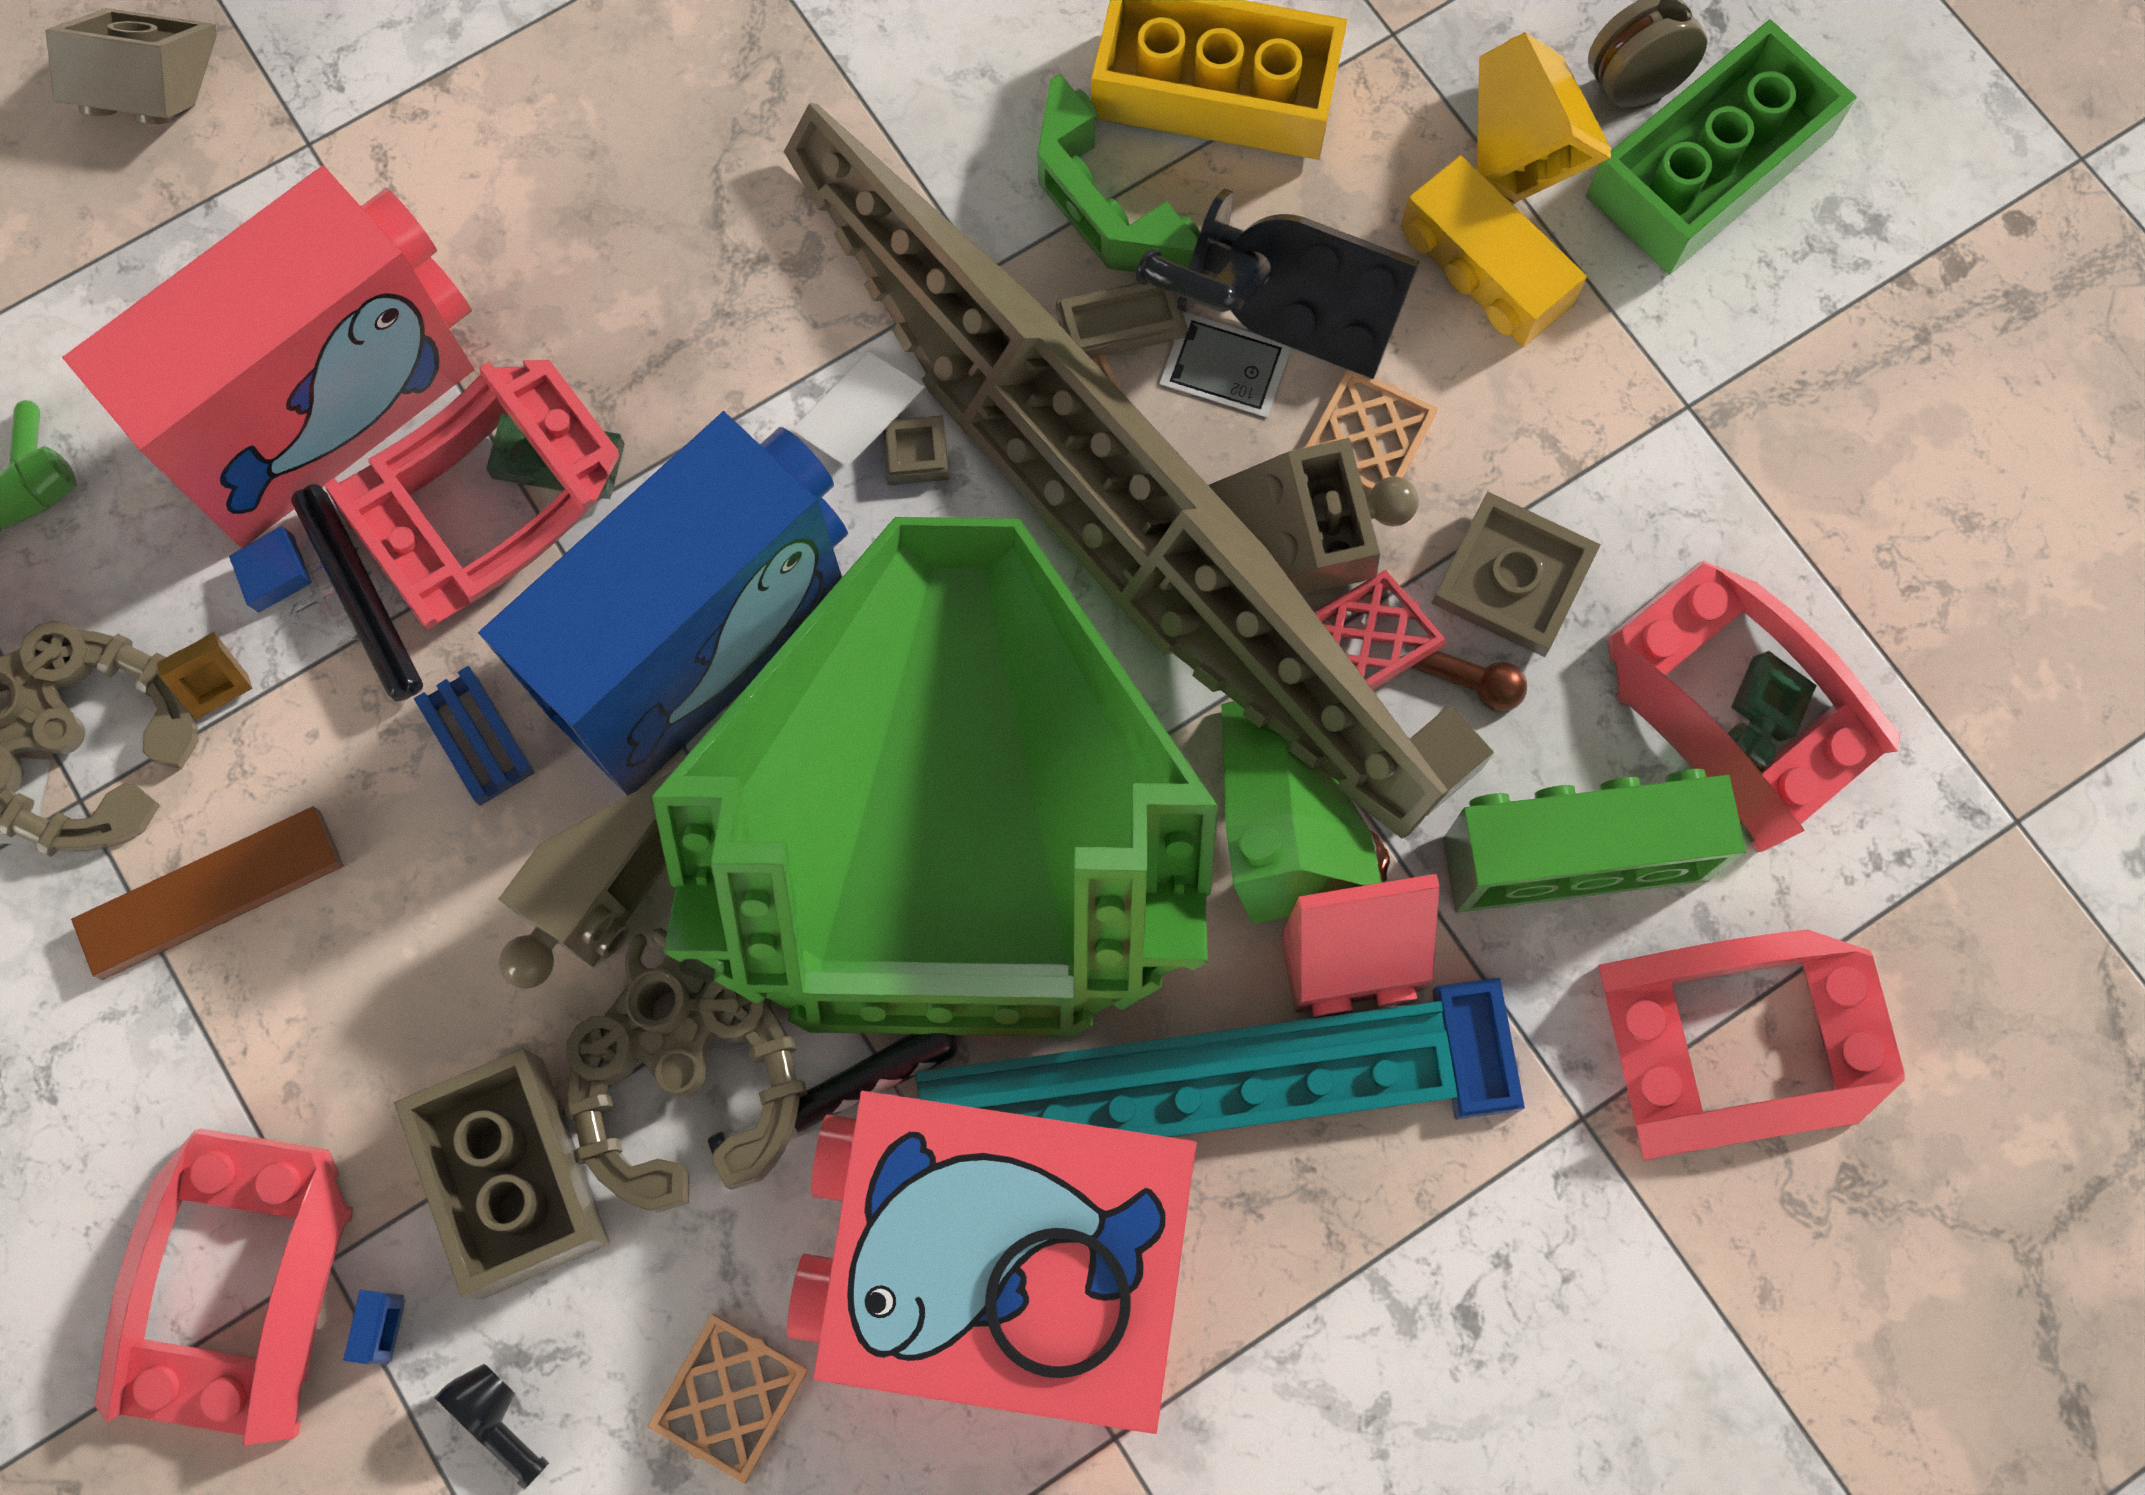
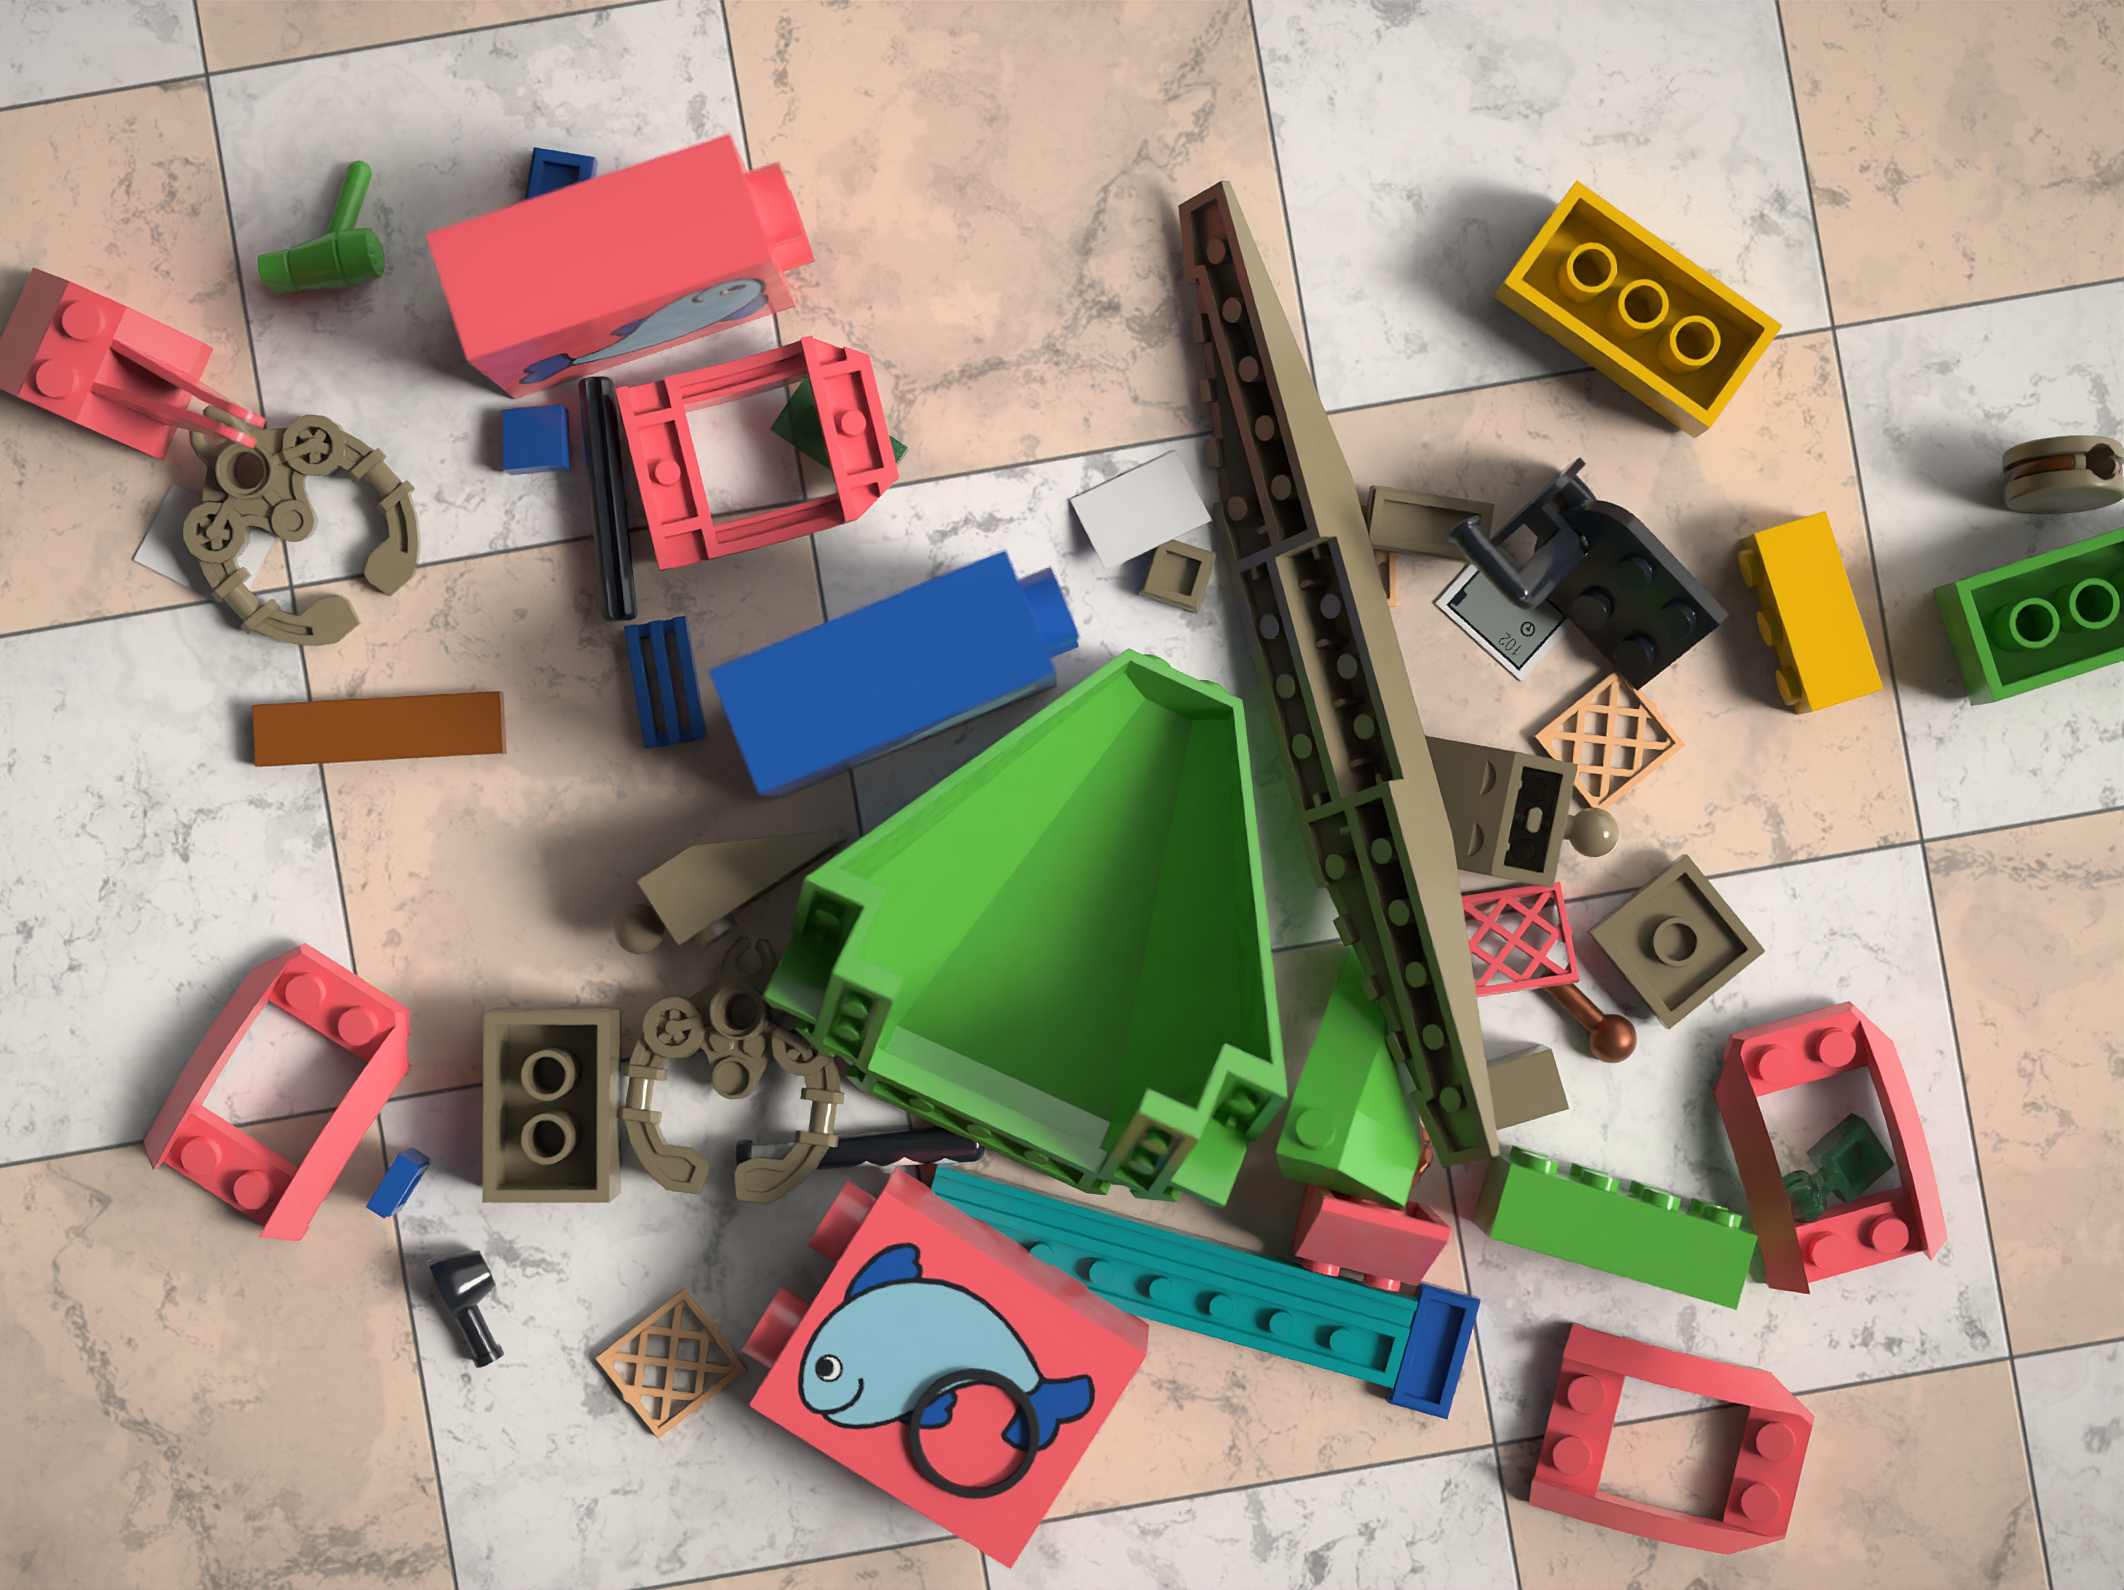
camera: 20 degrees right, 15 degrees up
pearl gold tile [156,632,253,720] -> none
bright green slope [1037,74,1200,272] -> none
yellow slope [1477,32,1611,203] -> none

